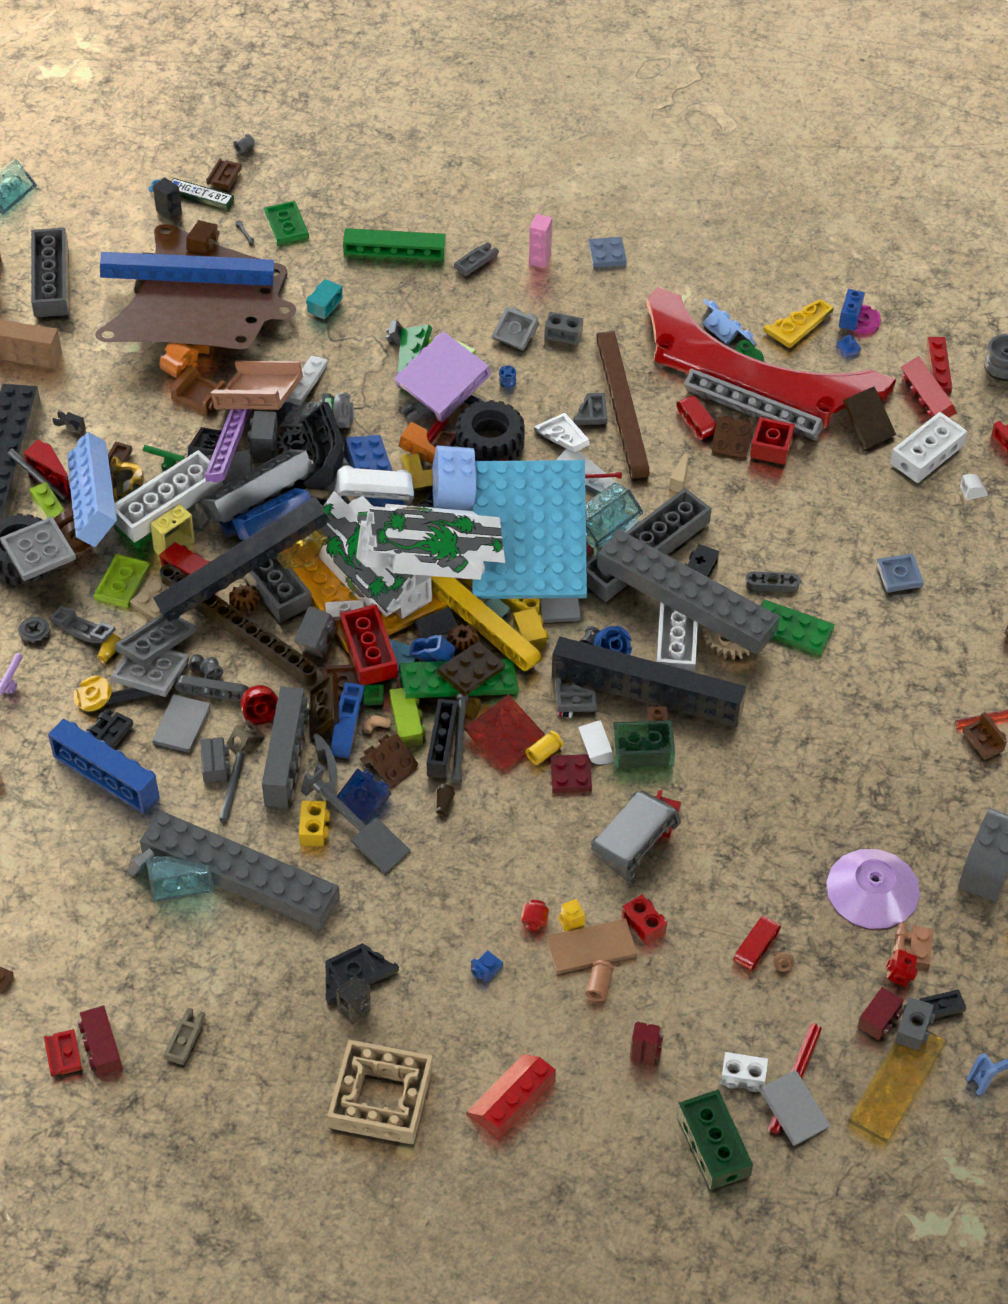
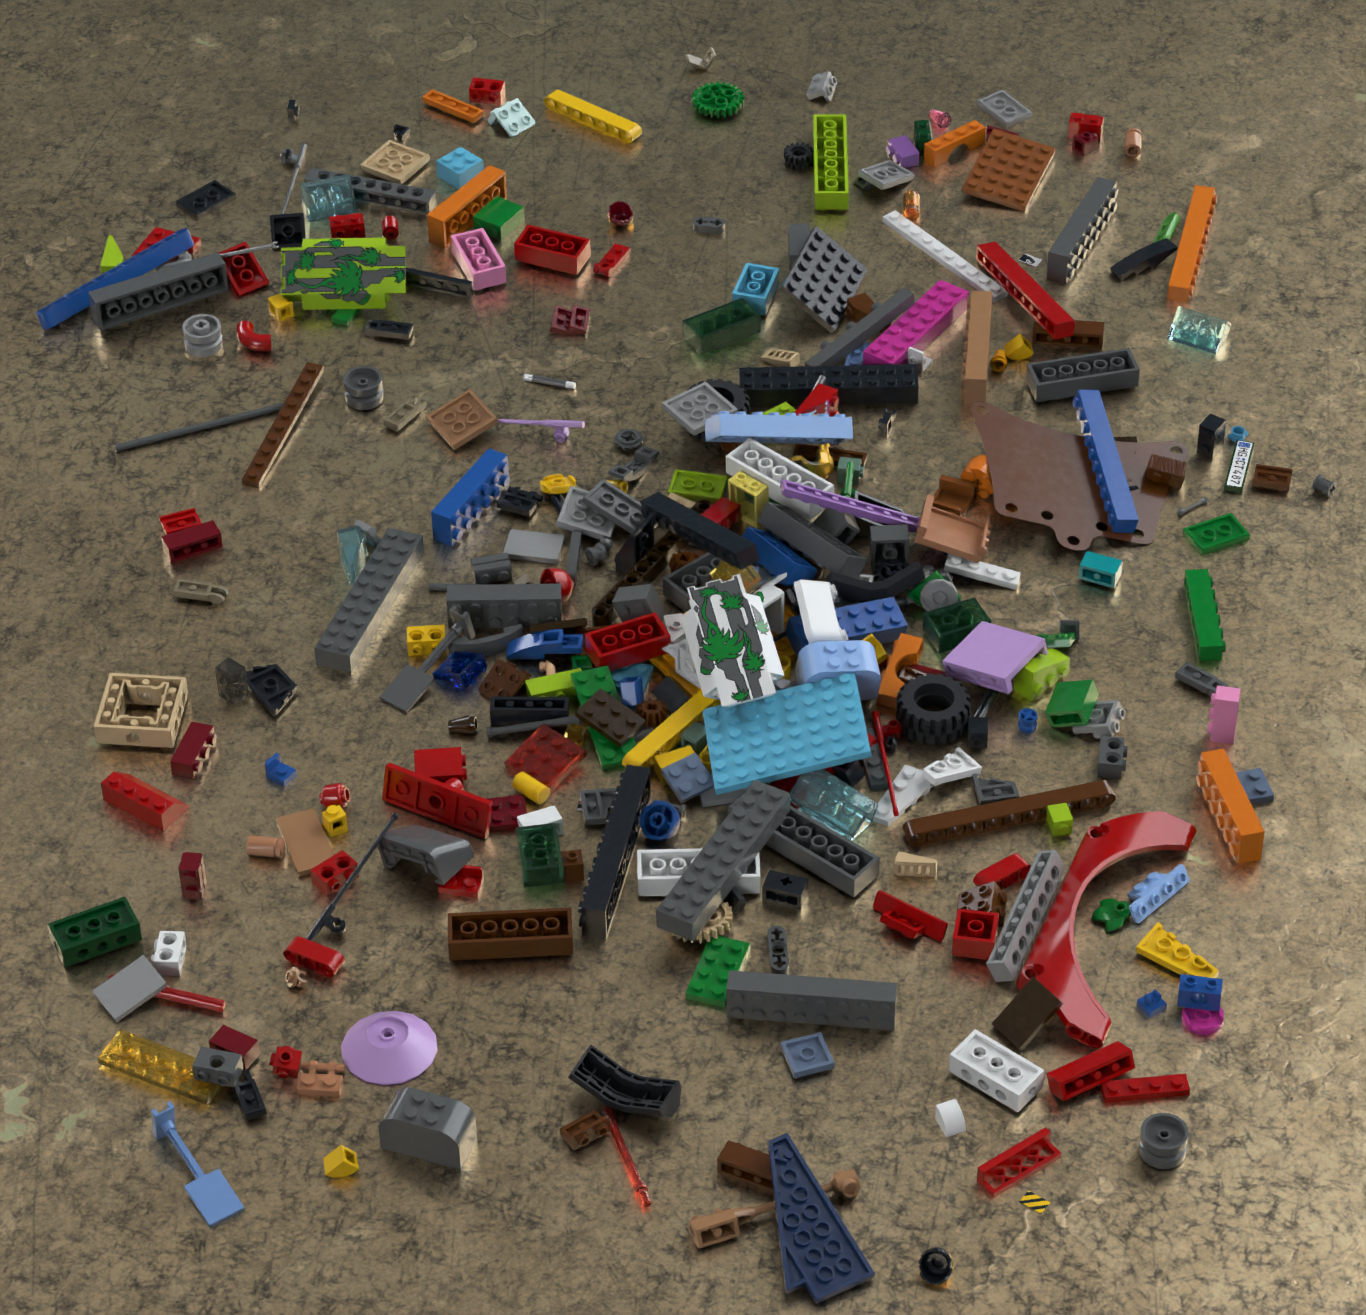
camera: 85 degrees right, 10 degrees down
none -> dark red brick [170,721,217,779]
none -> black piece [305,812,398,941]
none -> red plate [382,763,493,839]
none -> red brick [414,747,467,787]
none -> reddish brown brick [448,907,574,961]
none -> black piece [568,1045,682,1117]
none -> black slope [614,514,654,575]
none -> sand blue plate [661,752,714,804]
none -> dark grey brick [726,970,897,1030]
none -> sand green brick [837,457,865,485]
none -> red bracket [873,890,948,942]
none -> clear green brick [922,597,992,653]
none -> black brick [967,716,988,748]
none -> green brick [1045,679,1099,728]
none -> lime brick [1046,803,1073,836]
none -> orange brick [1196,748,1265,864]

